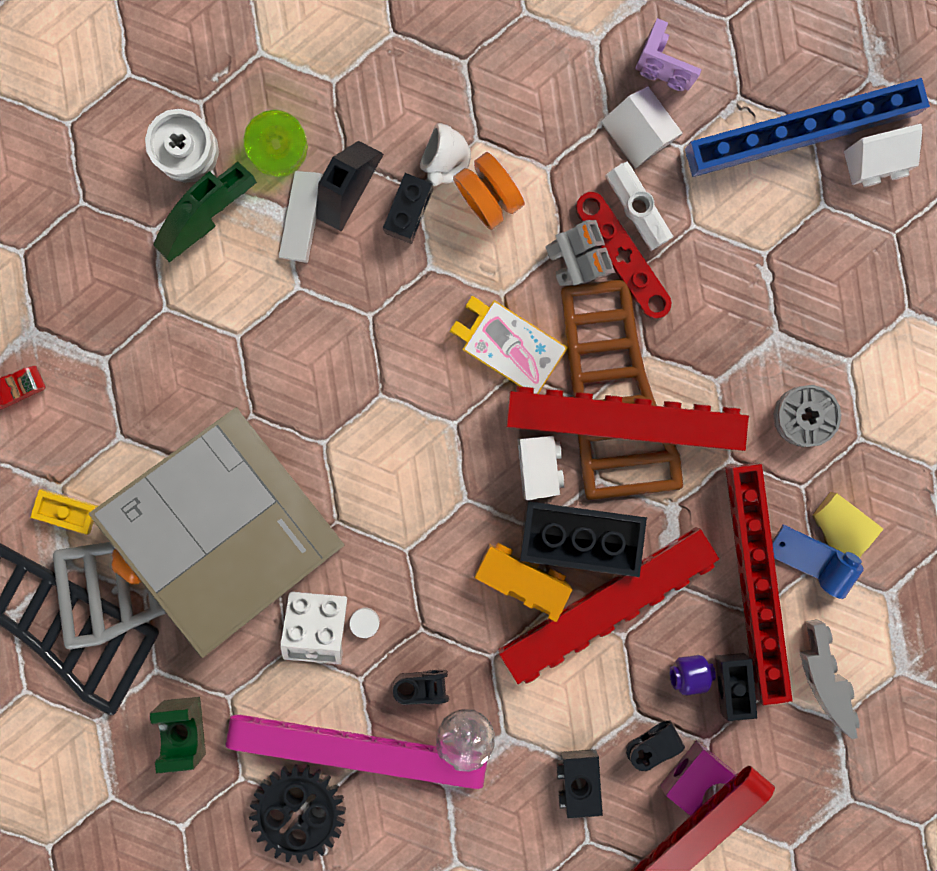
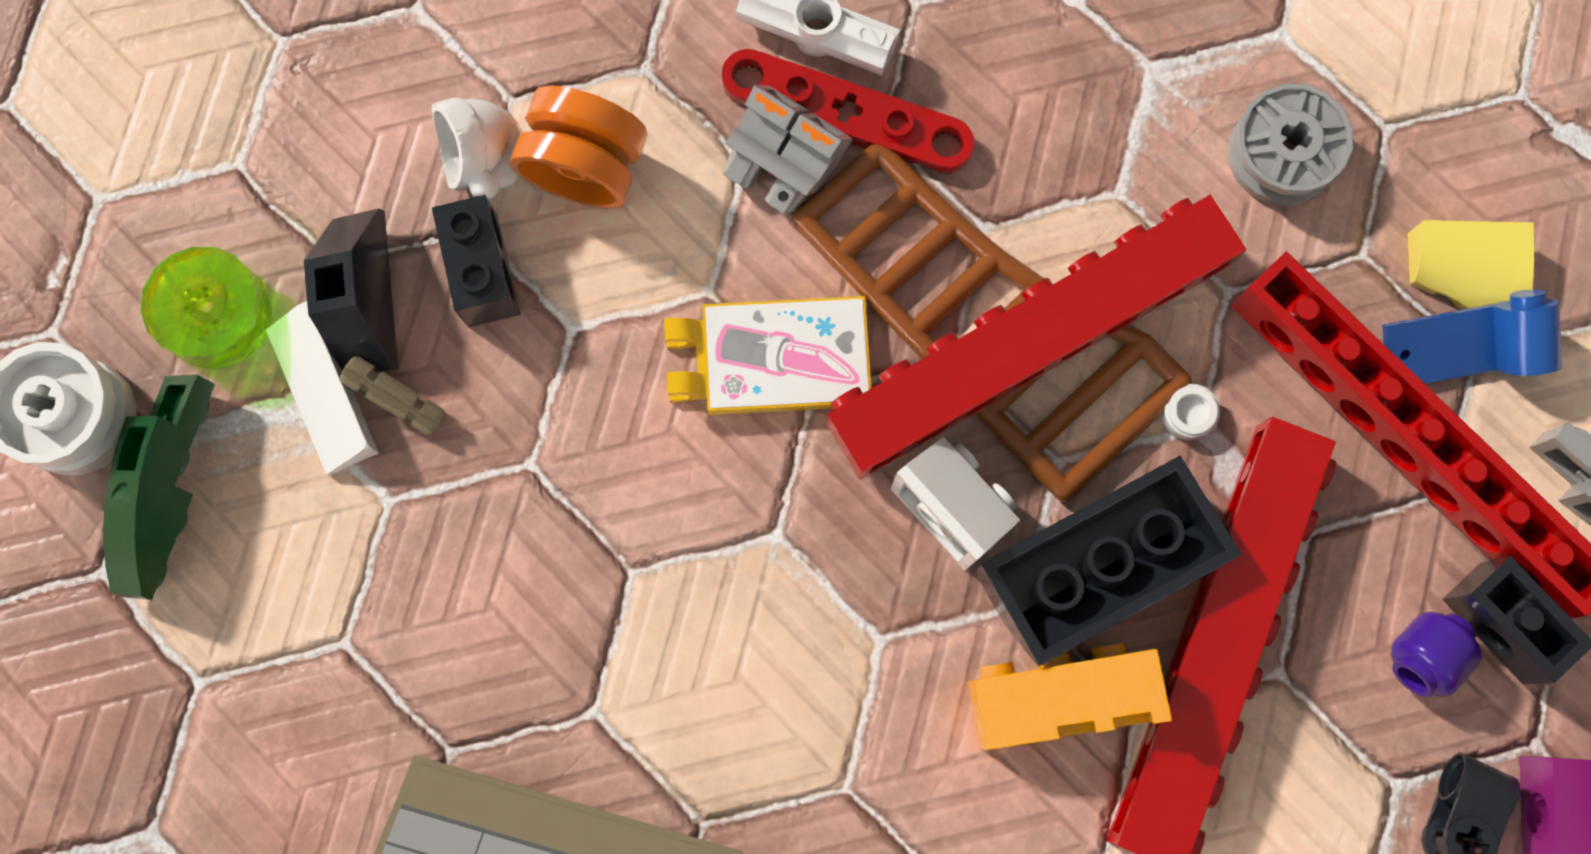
camera: 30 degrees left, 10 degrees down
none -> dark tan axle [339,357,445,435]
none -> white tile [1161,384,1220,441]

